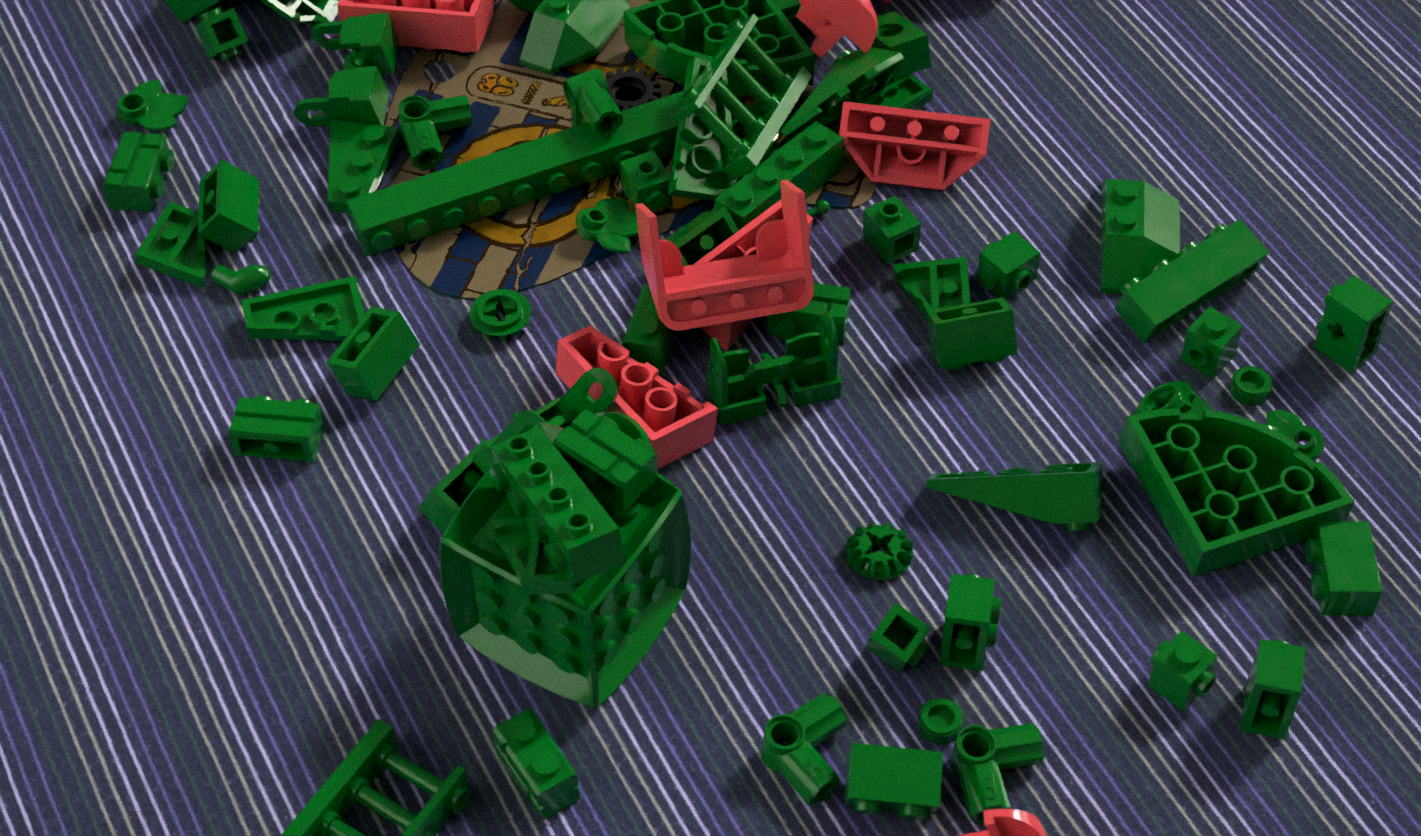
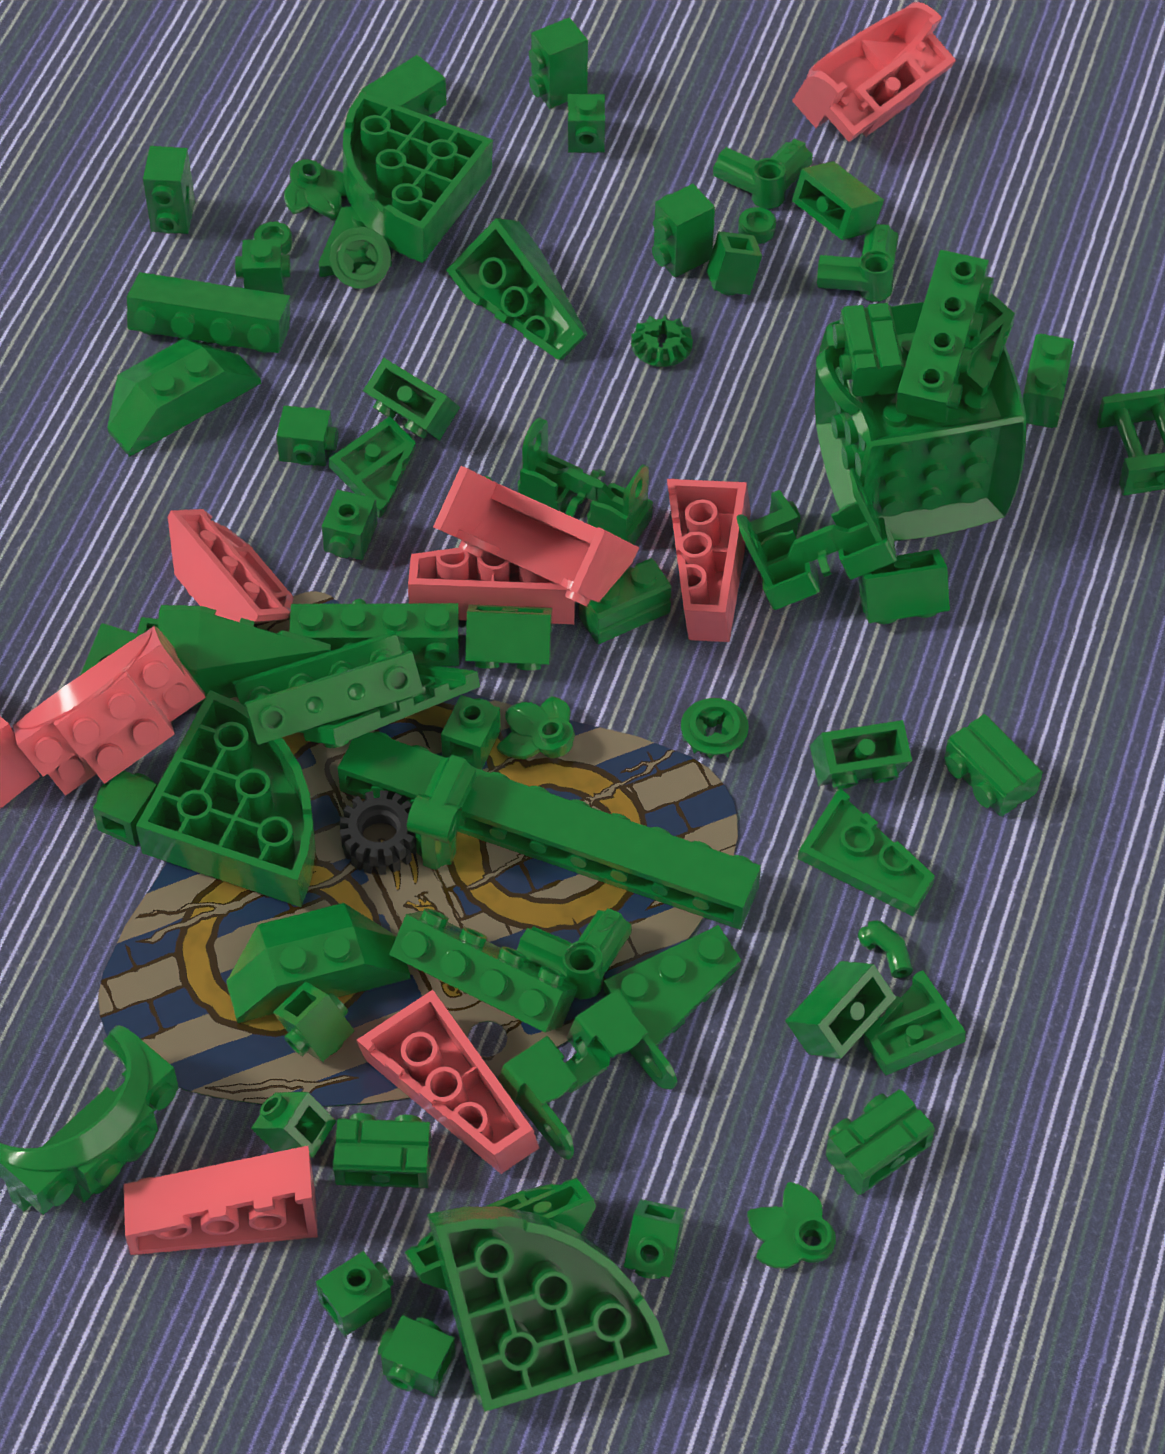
camera: 135 degrees left, 5 degrees up
none -> green brick [389,908,579,1033]

